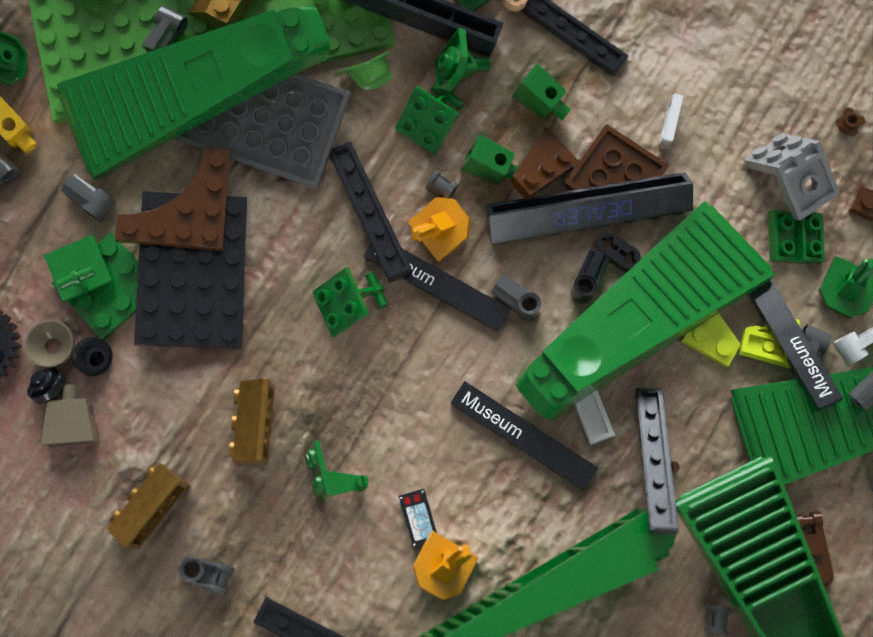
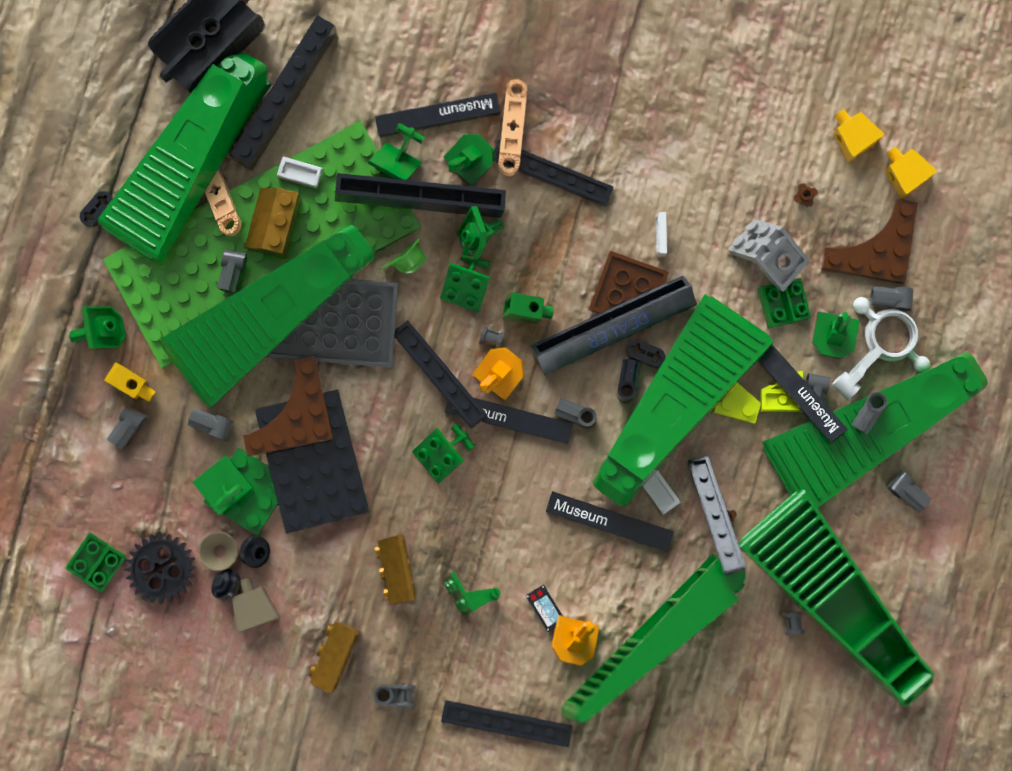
camera: 15 degrees left, 5 degrees up
reddish brown wing [510,126,579,200] -> none
green torso [511,64,571,121] -> none
reddish brown plate [796,511,834,588] -> none

